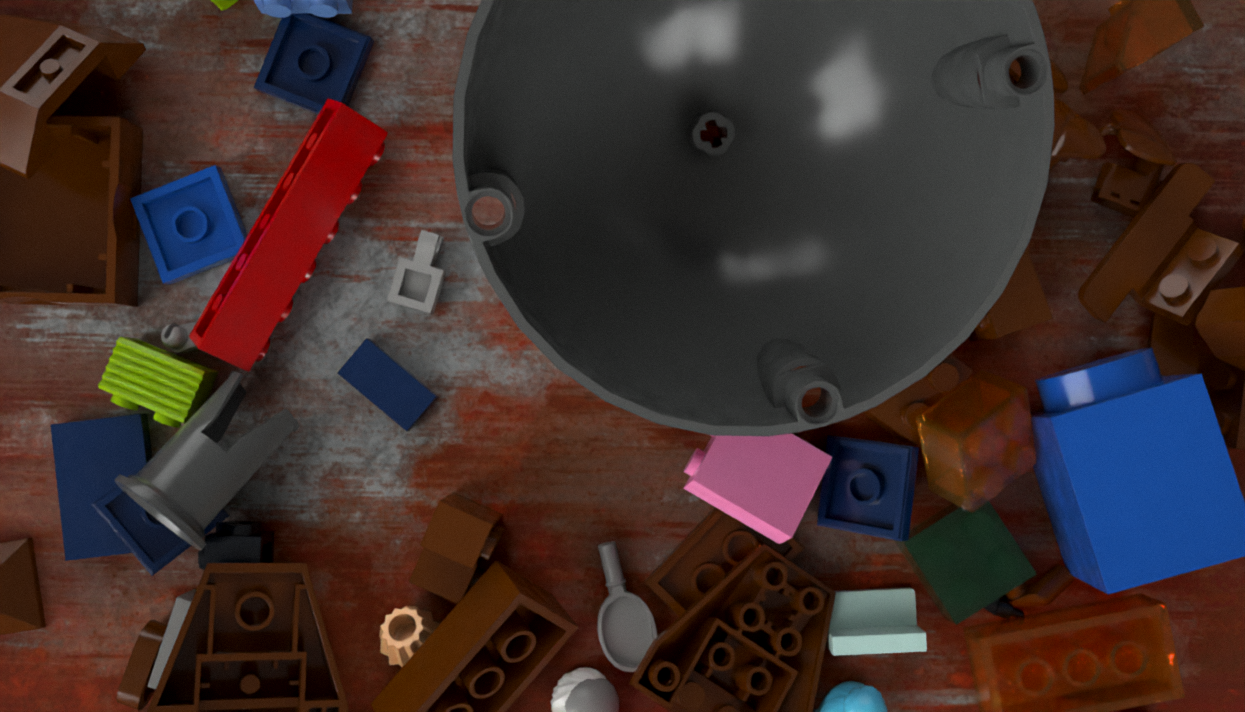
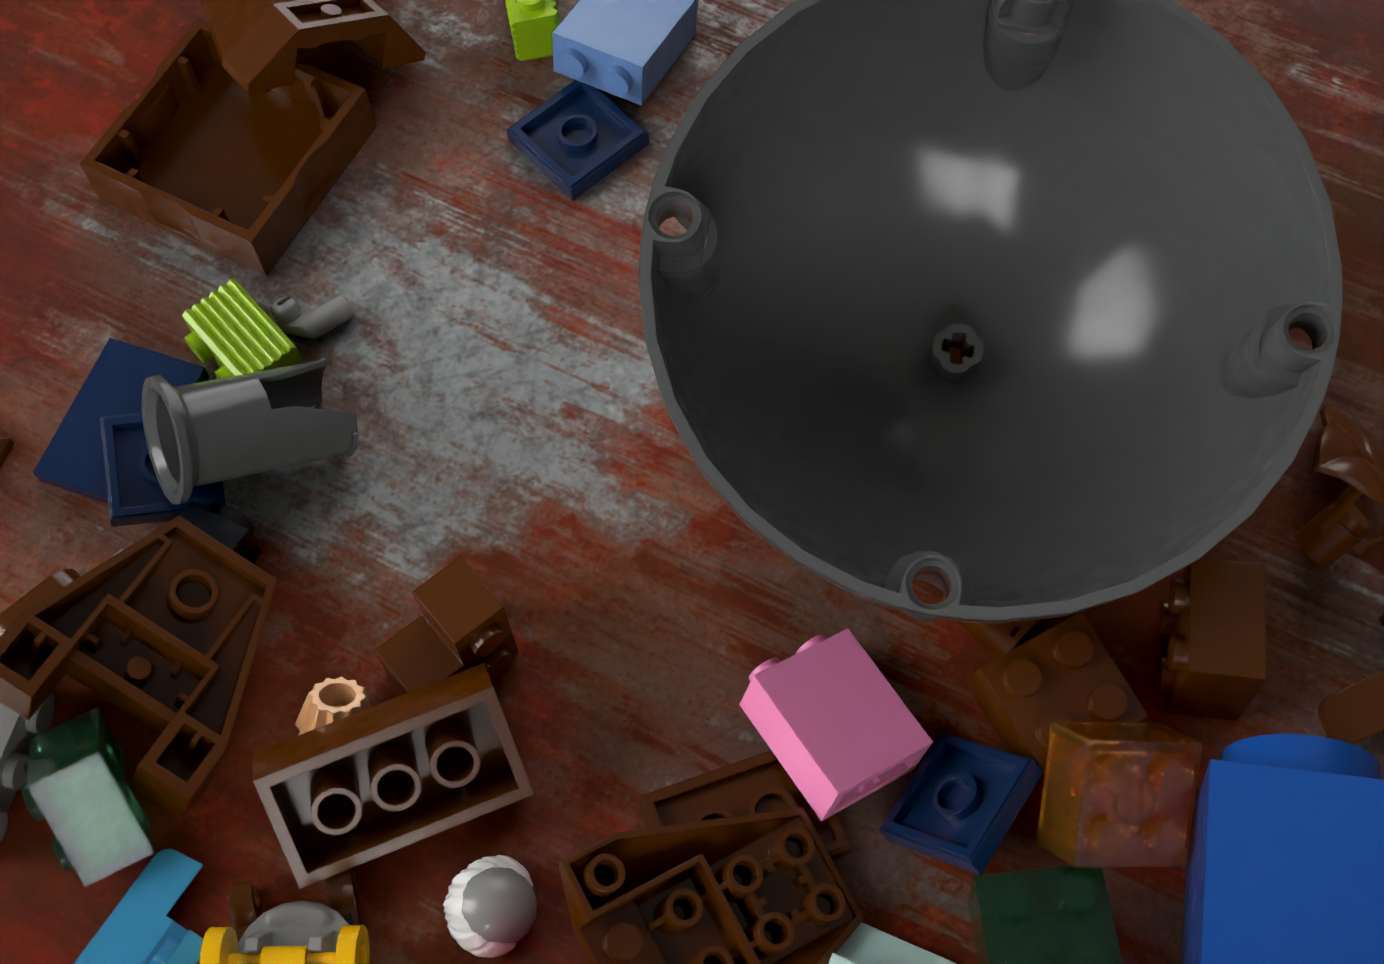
camera: 25 degrees right, 25 degrees down
blue plate [130,165,248,285] -> none
red brick [189,98,388,372] -> none
dark blue tile [337,338,438,431] -> none
light grey plate [387,230,446,314] -> none
light grey piece [597,541,657,672] -> none

